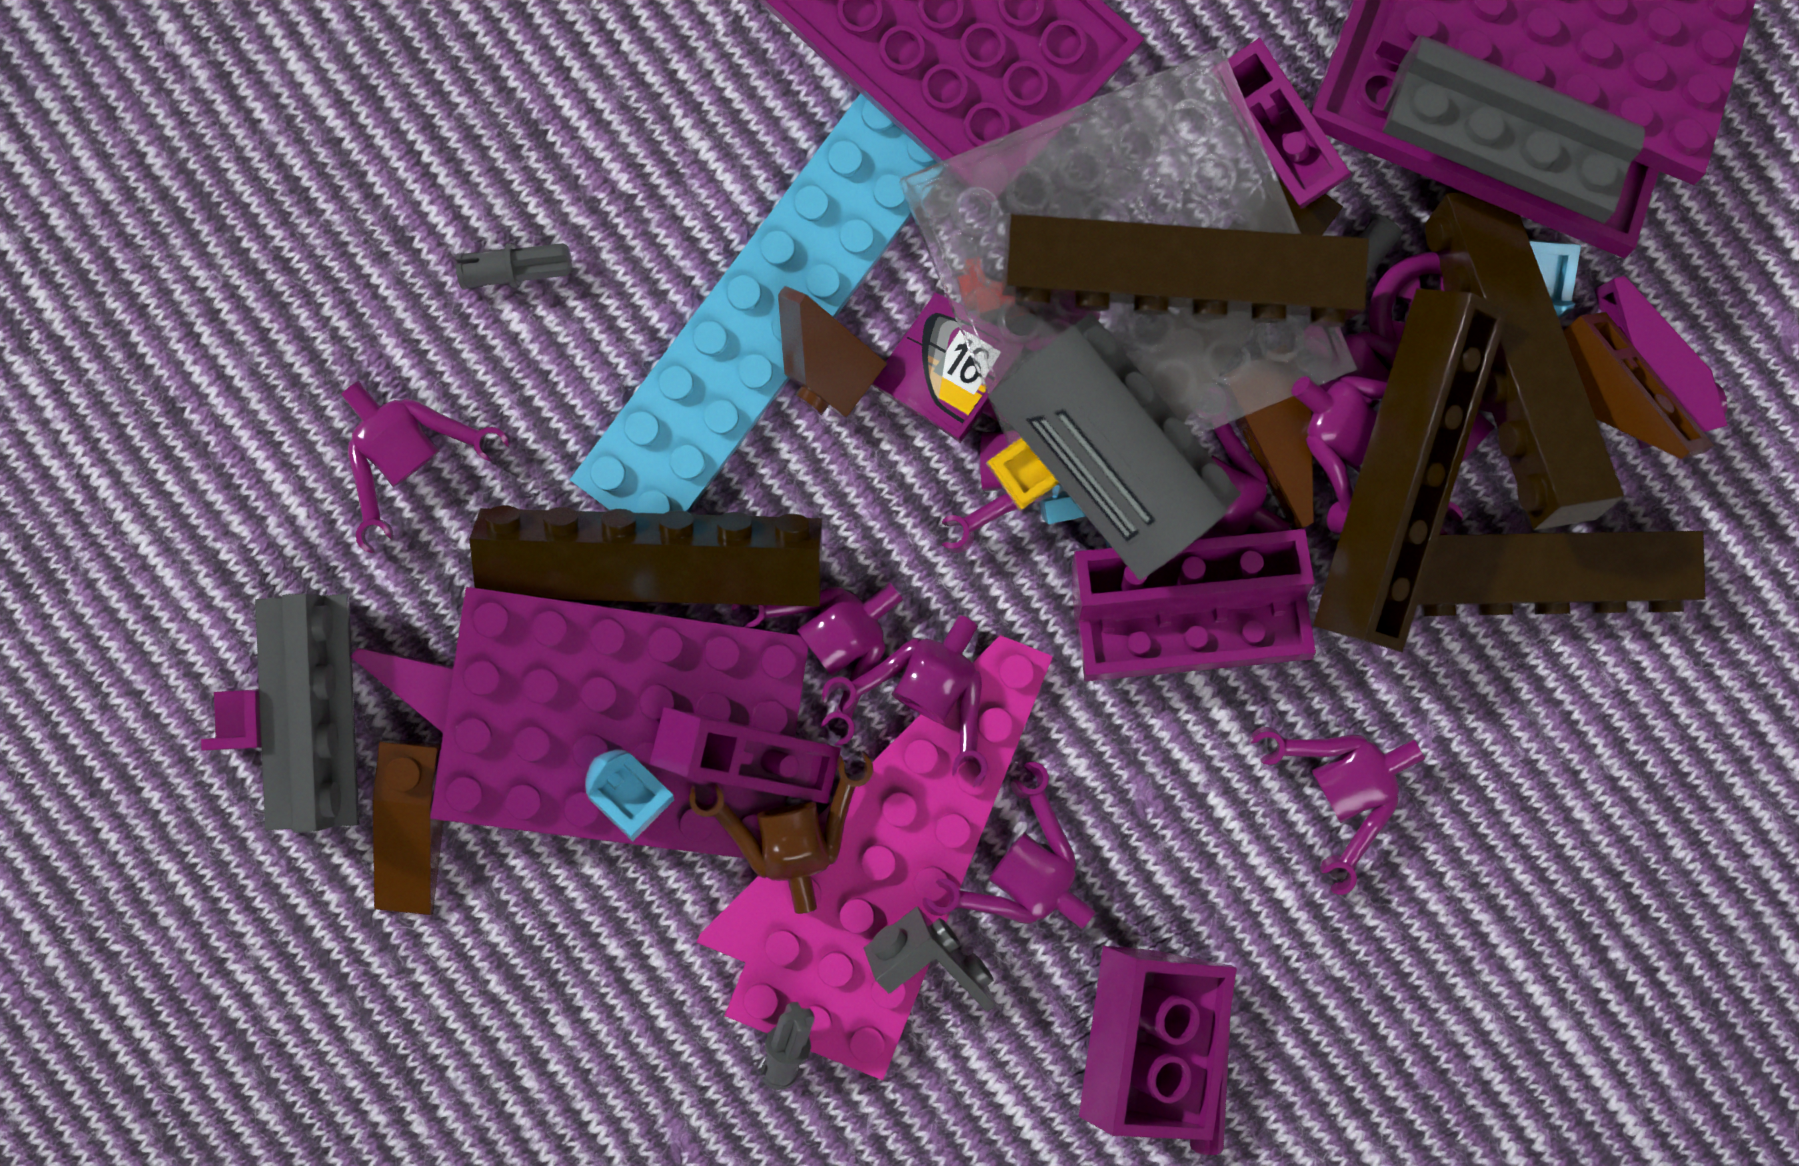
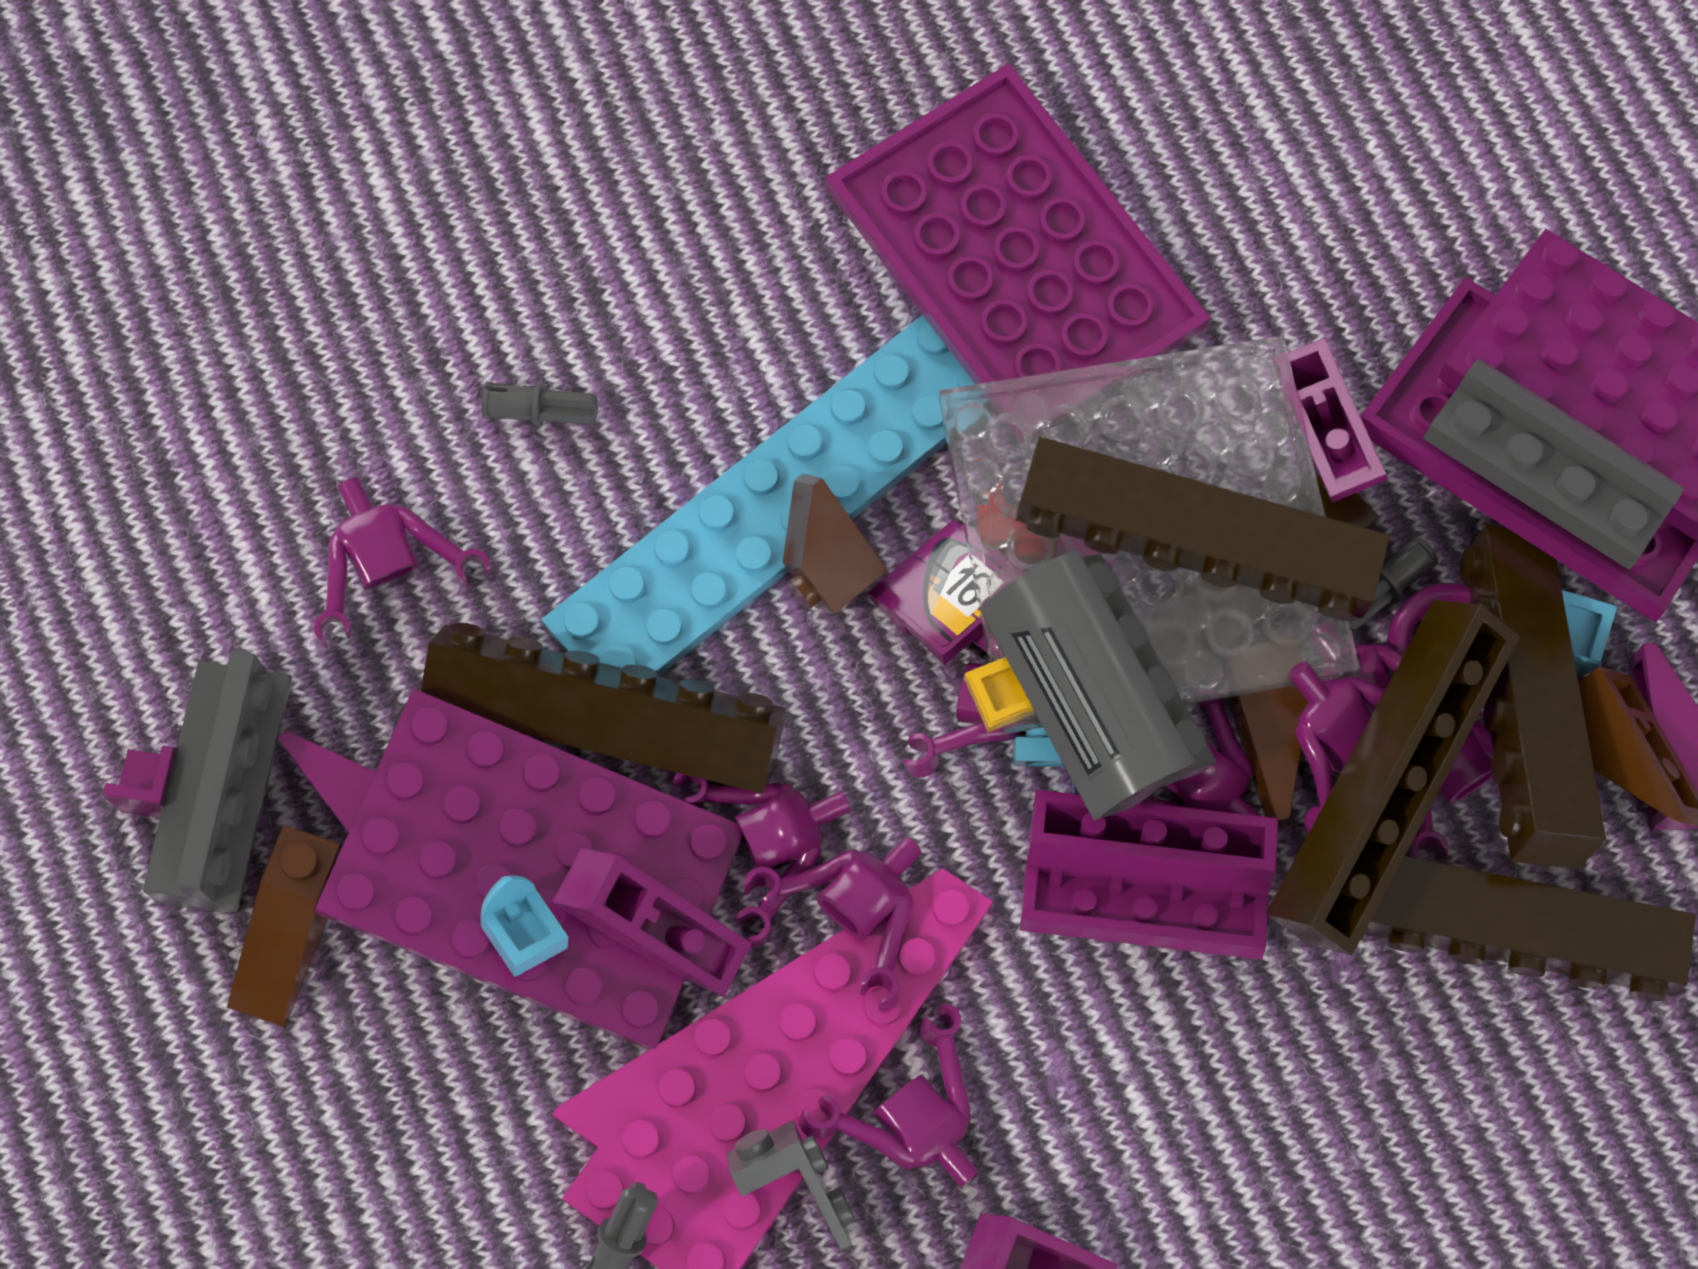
camera: 15 degrees right, 15 degrees down
reddish brown piece [689,751,873,914] -> none
magenta piece [1250,727,1425,895] -> none

